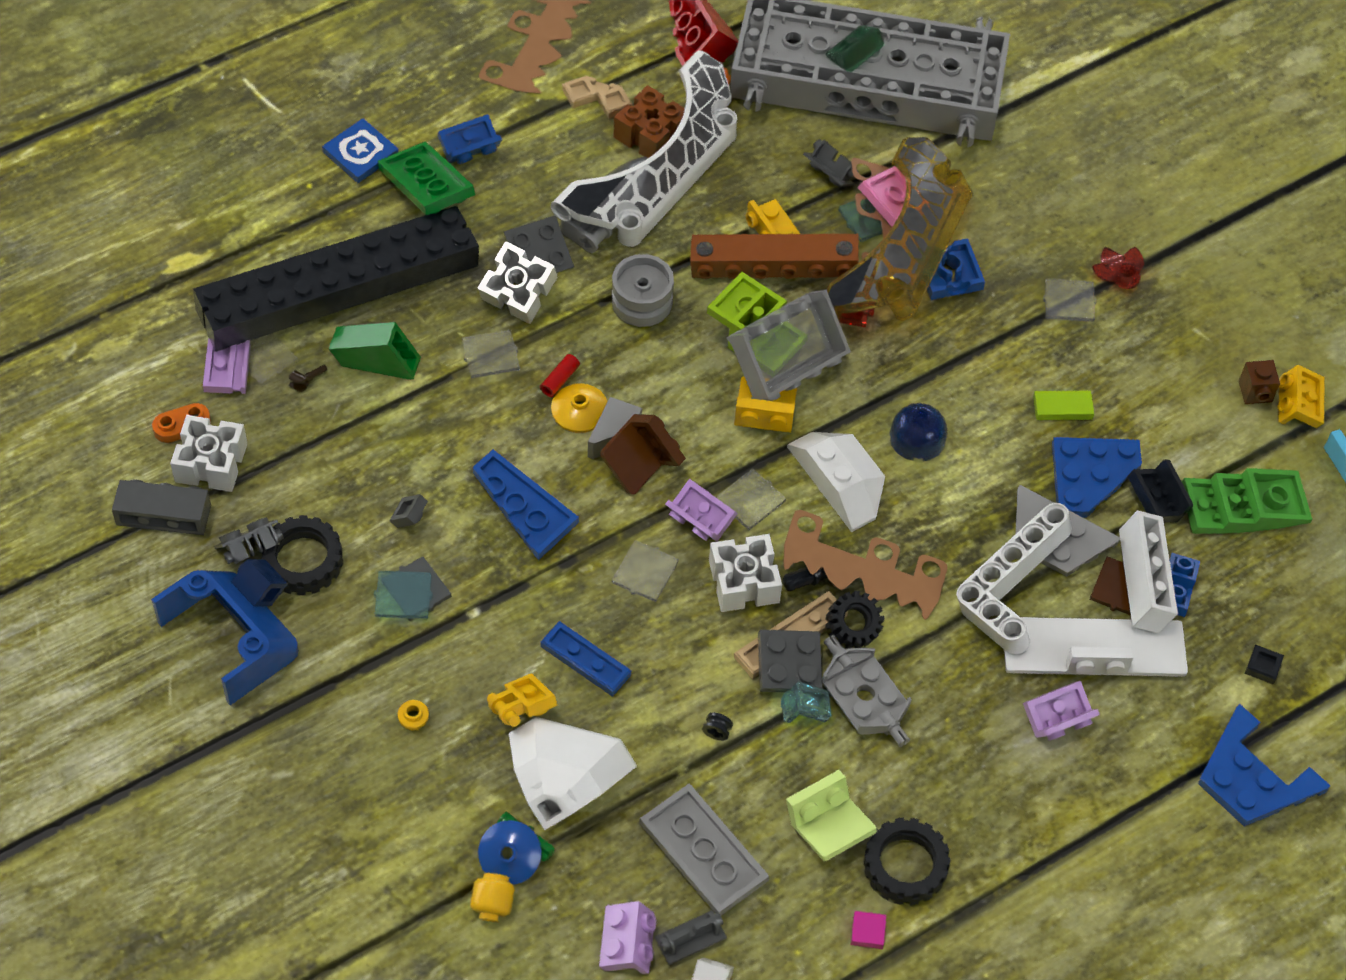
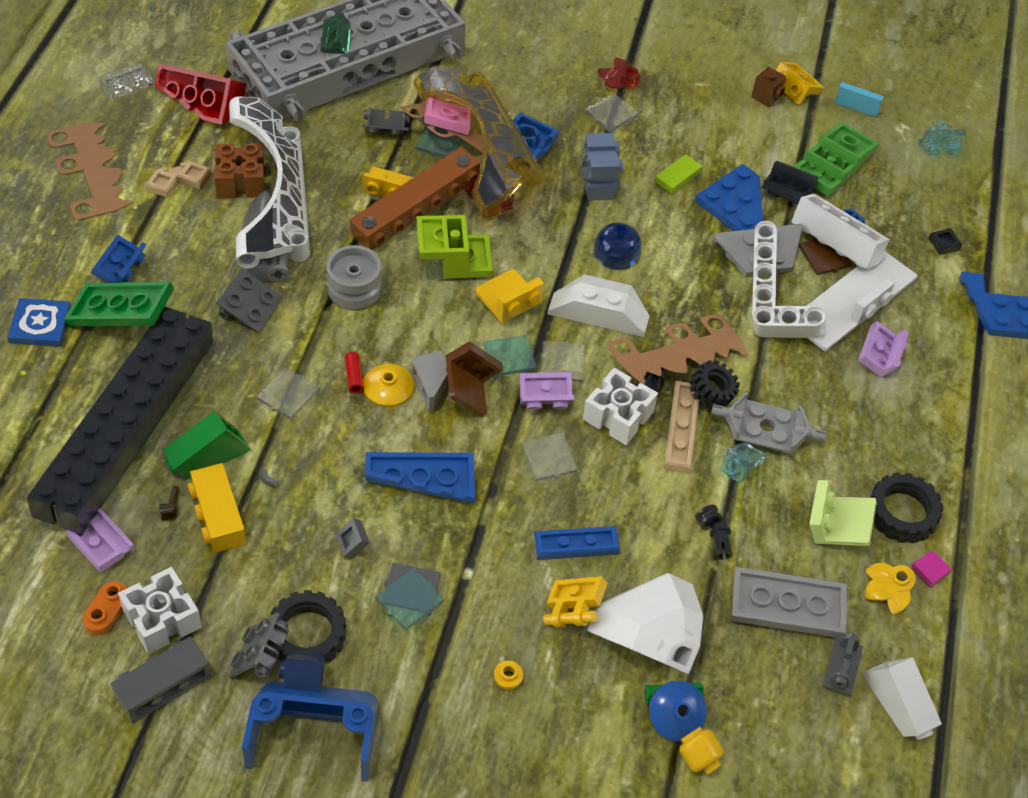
camera: 45 degrees left, 5 degrees down
white brick [478,241,558,324] -> none
lavender bracket [599,901,656,974] -> none
window [726,290,851,401] -> none
dark grey plate [758,630,822,693] -> none
none -> yellow brick [187,463,246,553]
none -> light grey leg [260,469,280,487]
none -> clear light blue piece [483,335,536,377]
none -> sand blue brick [581,133,623,200]
none -> black pin [709,522,733,560]
none -> yellow plate [865,563,916,615]

